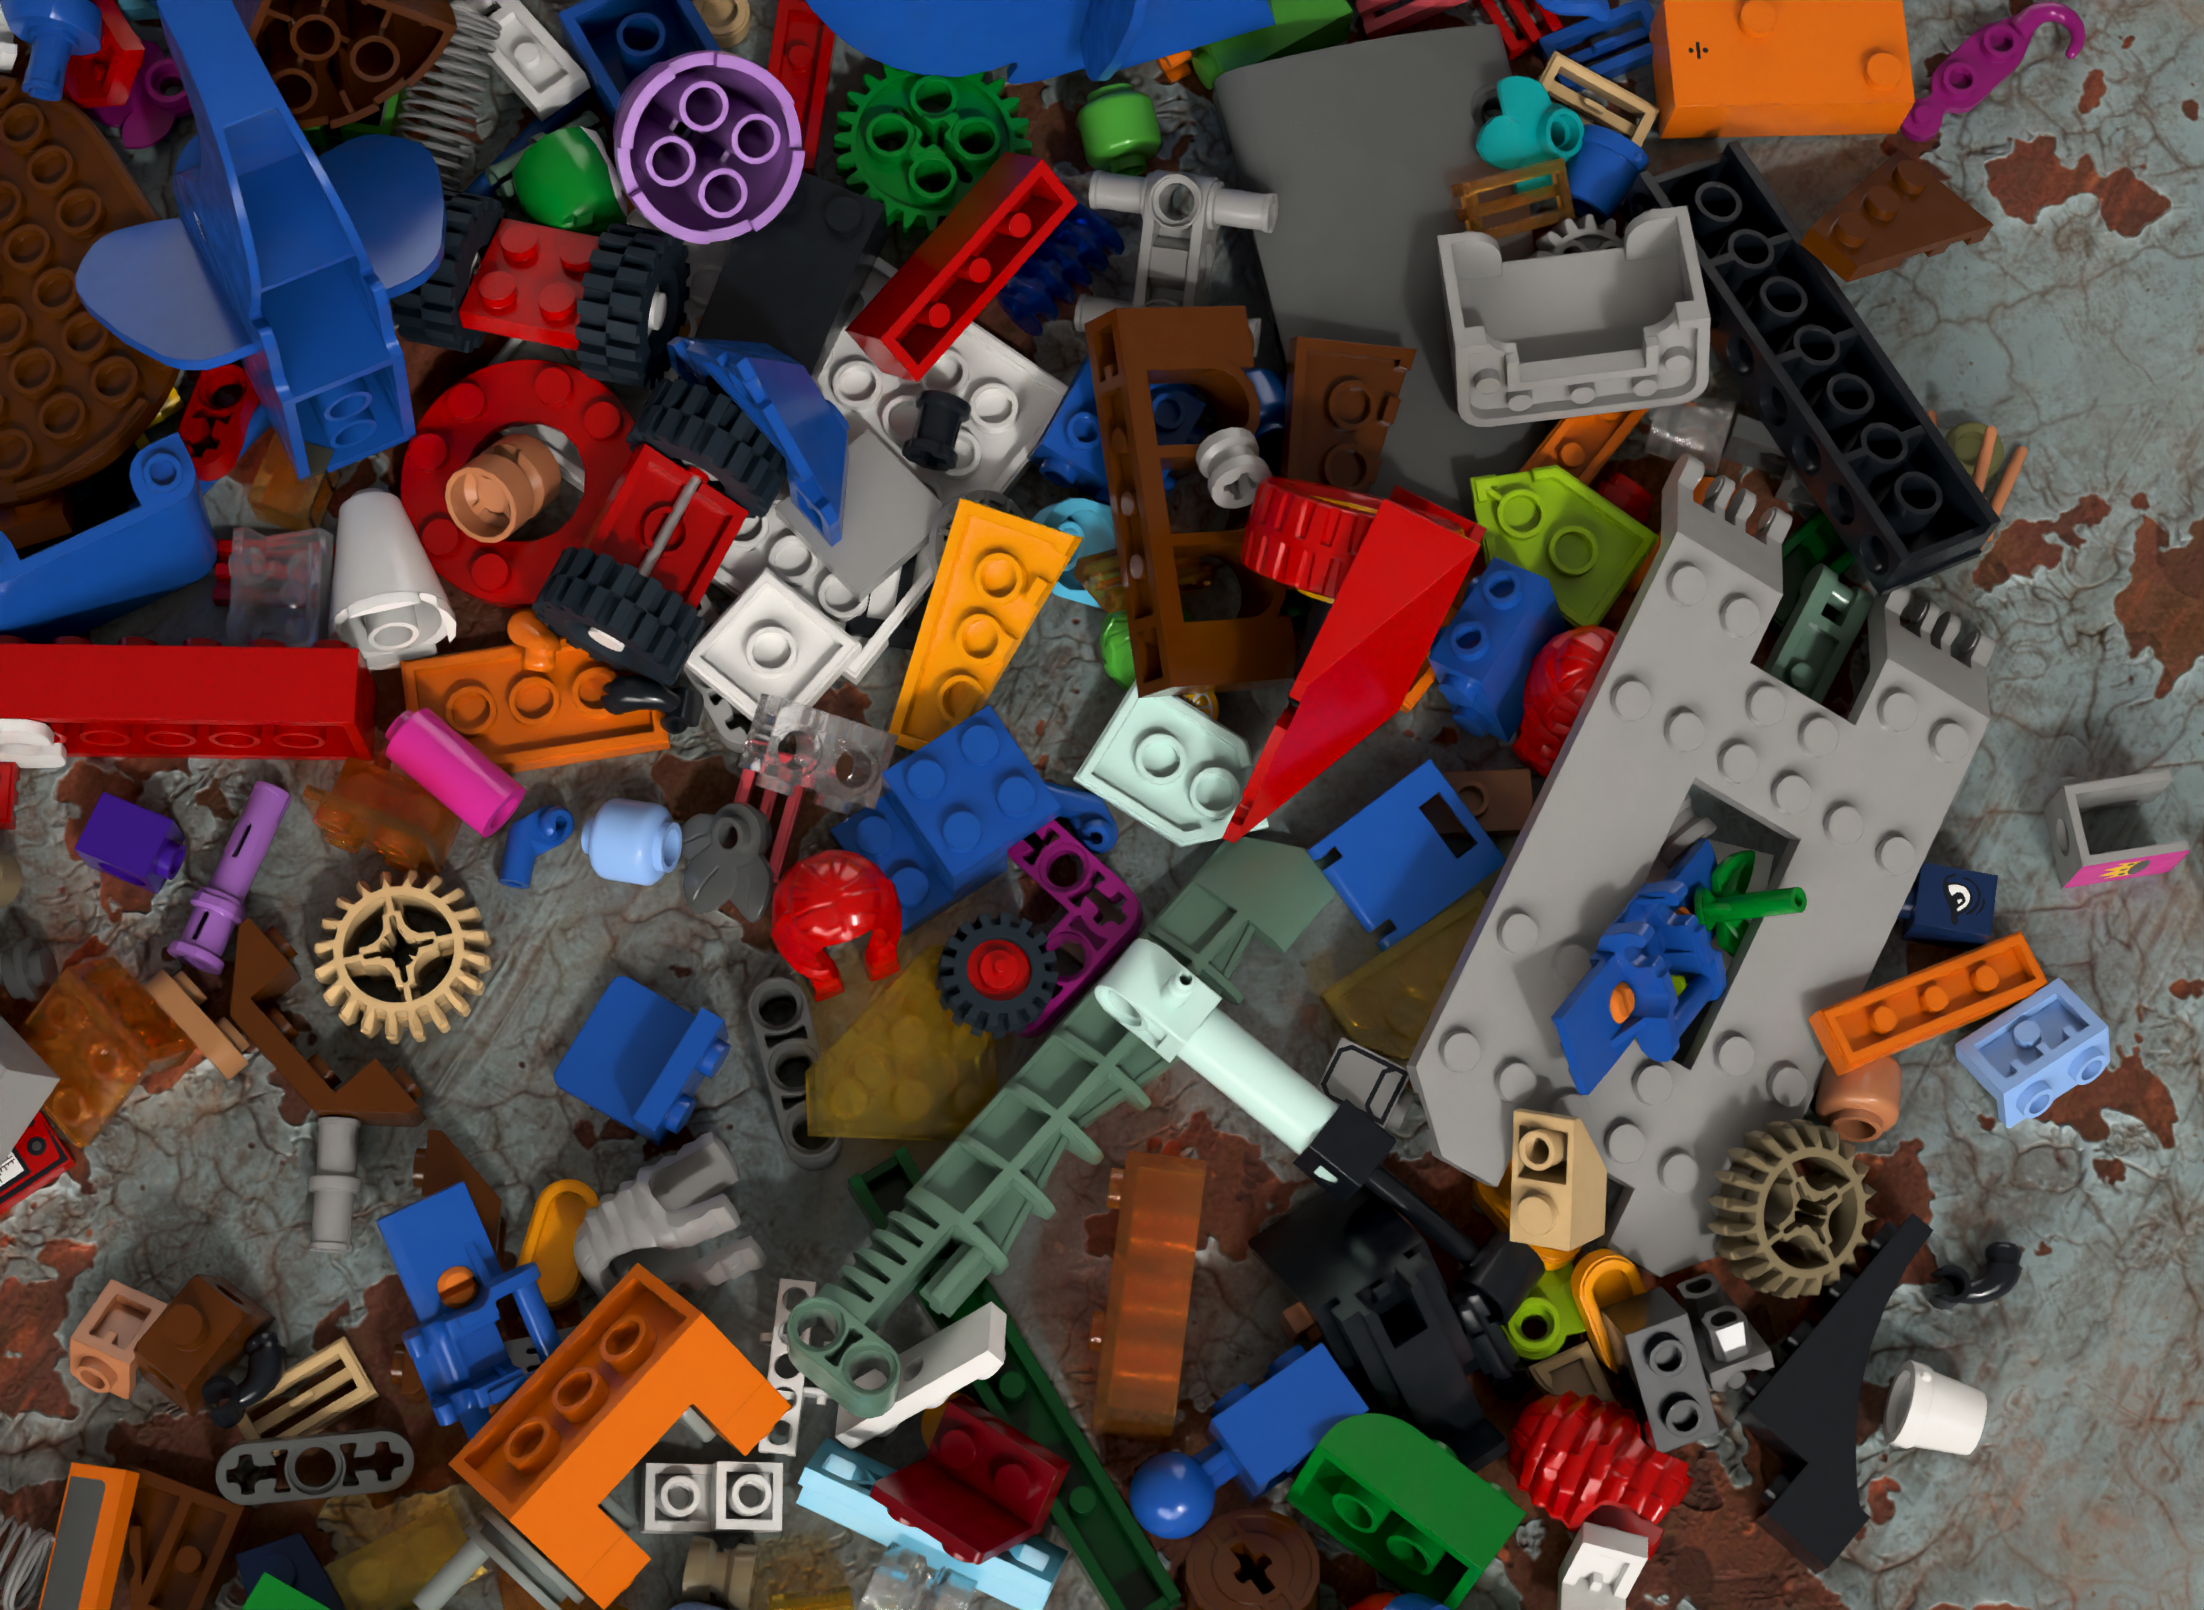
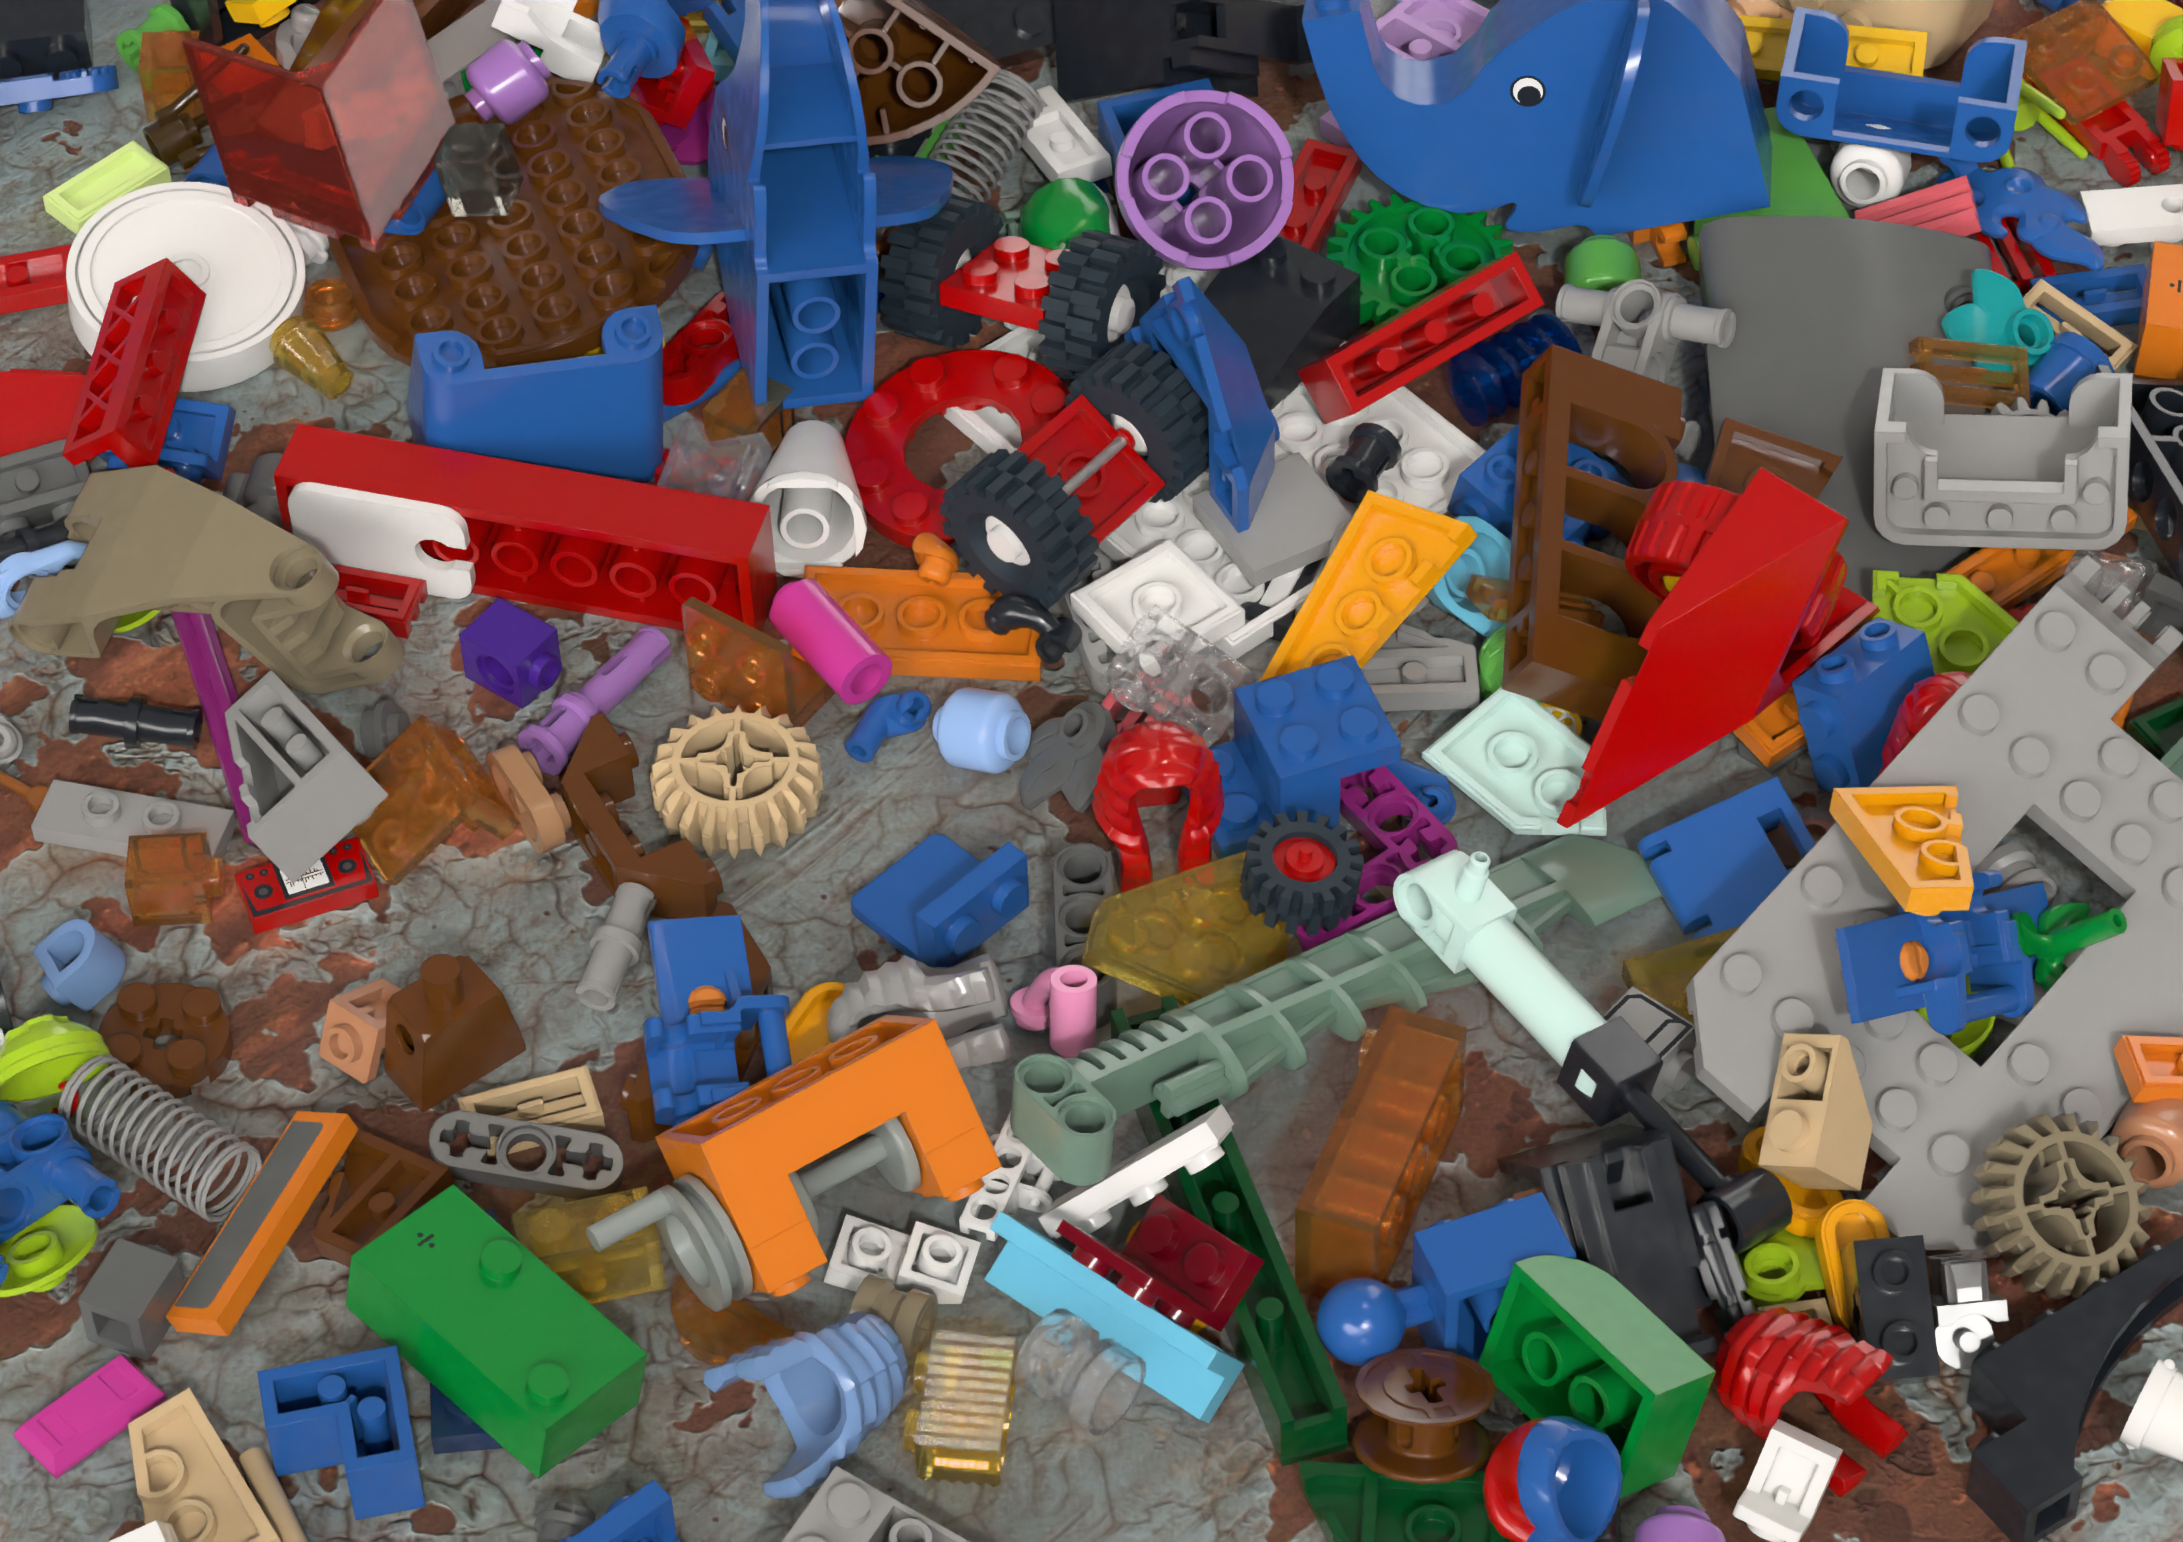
camera: 20 degrees right, 25 degrees down
black arm [201,1330,287,1429] -> none
nougat wheel [445,434,562,543] -> none
light grey wheel [1196,427,1272,509] -> none
none -> bright pink plant [1010,965,1097,1059]
none -> light grey wing [1361,624,1480,711]
none -> light orange wing [1829,786,1974,916]

